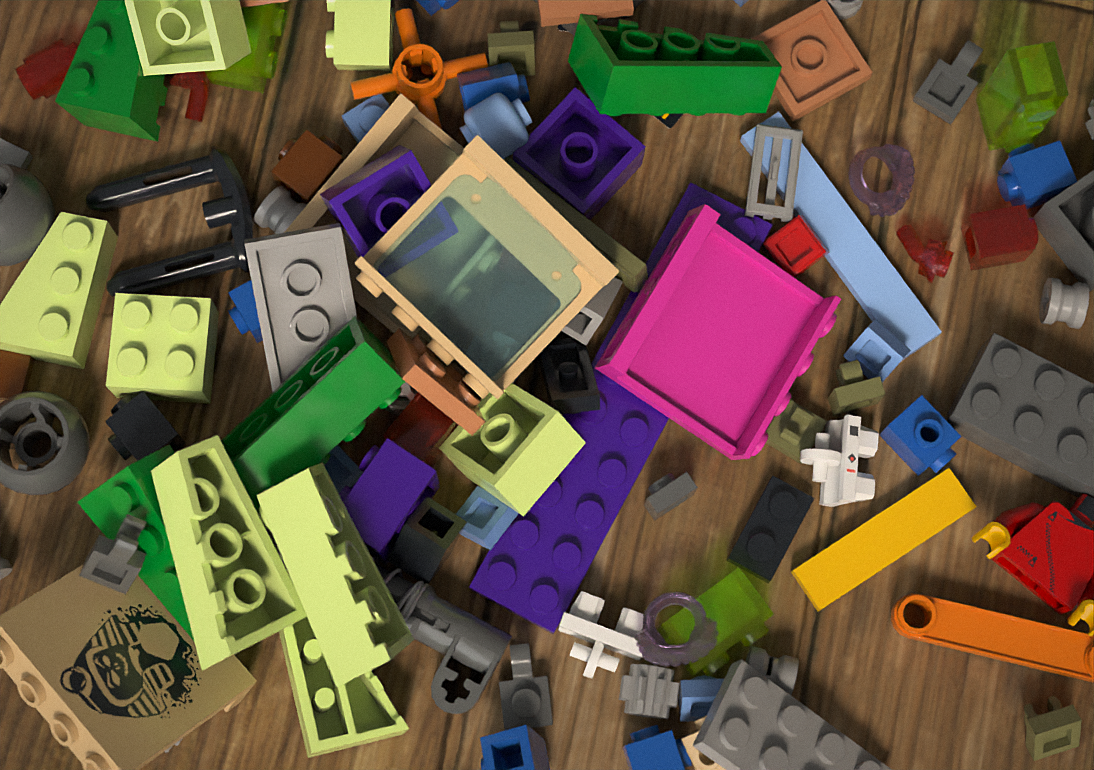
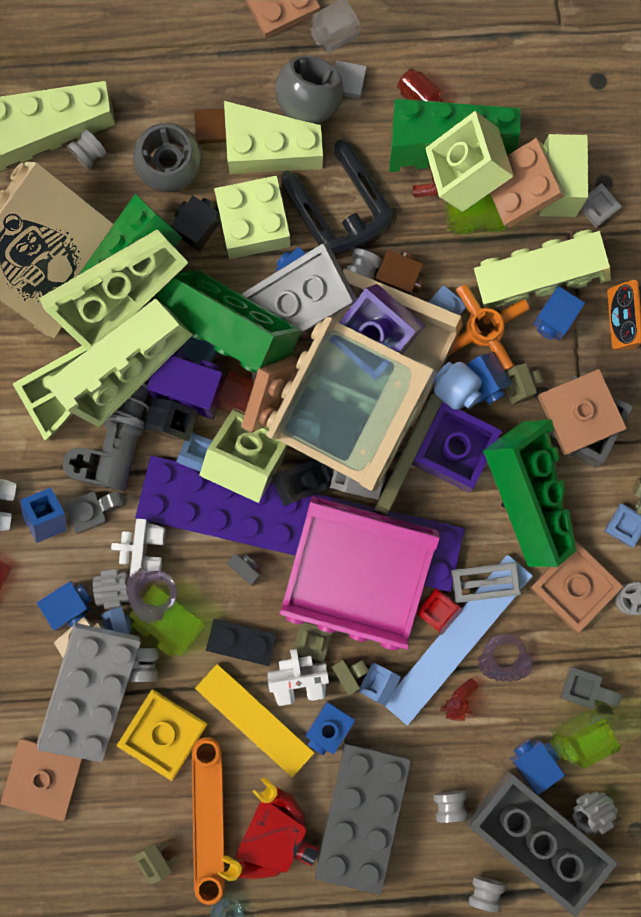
camera: 75 degrees right, 5 degrees up
dark grey plate [79,514,146,594] -> none
clear red brick [961,204,1038,271] -> none
none -> yellow tile [117,689,208,781]

